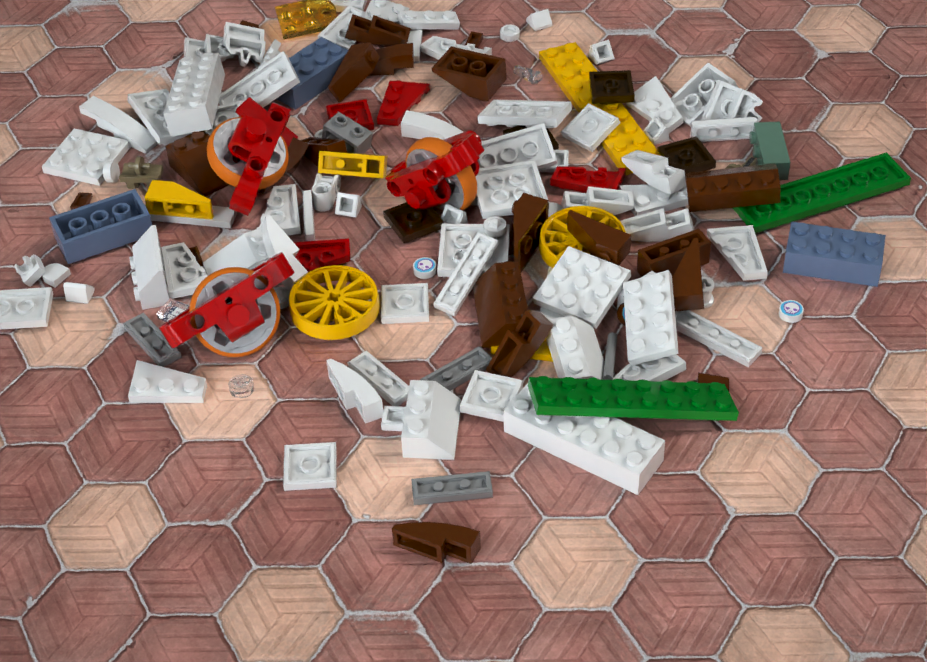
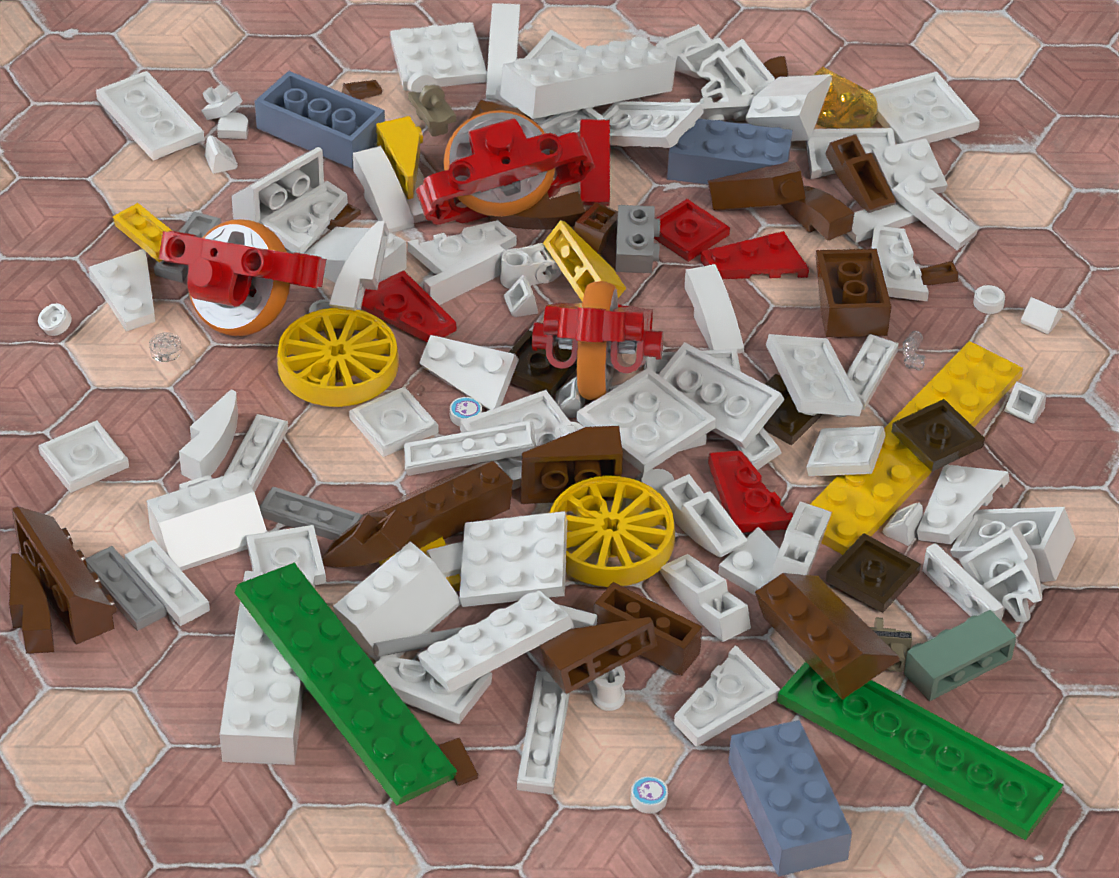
camera: 55 degrees right, 0 degrees up
reddish brown slope [567,210,631,266] -> none
none -> reddish brown slope [12,506,116,645]
none -> white tile [38,303,71,336]
none -> yellow plate [112,203,172,262]
none -> white plate [124,540,210,626]
none -> white slope [353,146,414,233]
none -> white wing [420,335,519,410]
none -> white slope [746,75,832,141]
none -> white tile [847,334,899,410]

